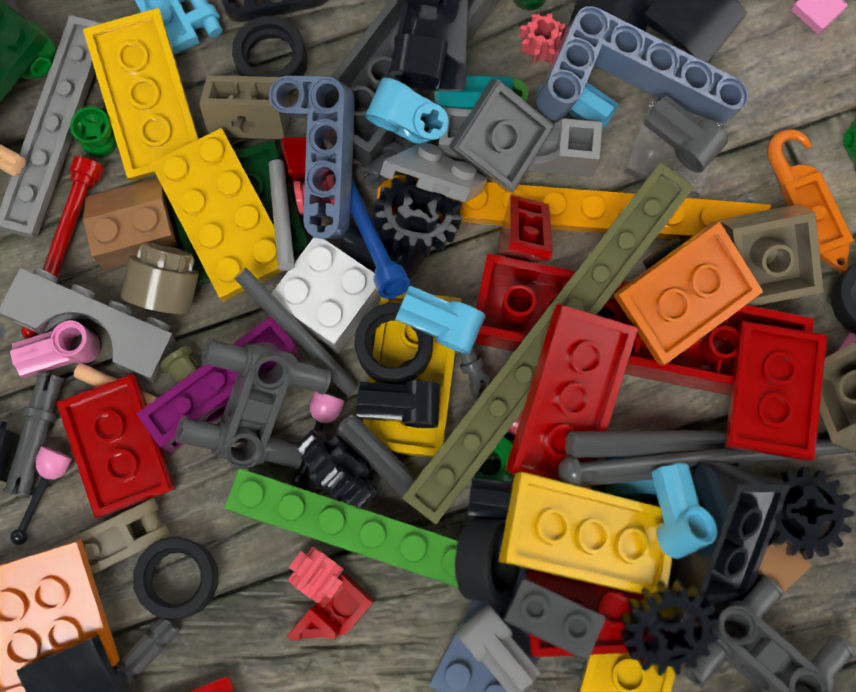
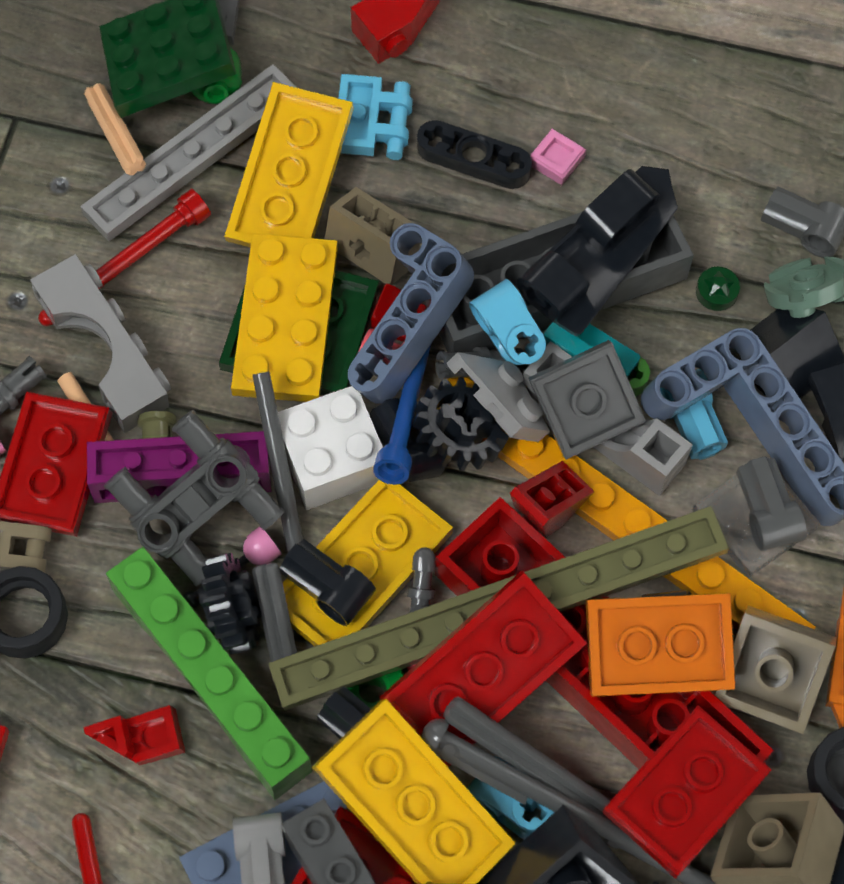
camera: 30 degrees right, 10 degrees down
bright pink piece [10,320,101,378] -> none
green wheel [70,106,118,158] -> none
medium nougat slope [83,177,181,270] -> none
dark tan piece [120,243,199,314] -> none
black tyre [232,16,307,77] -> none
light grey bar [269,159,294,271] -> none
coral gear [288,546,344,603] -> none
black tyre [354,303,433,384] -> none
medium azure piece [395,285,486,355] -> none
black tyre [455,517,520,604] -> none
coral gear [519,13,566,64] -> none
medium azure piece [651,463,717,559] -> none

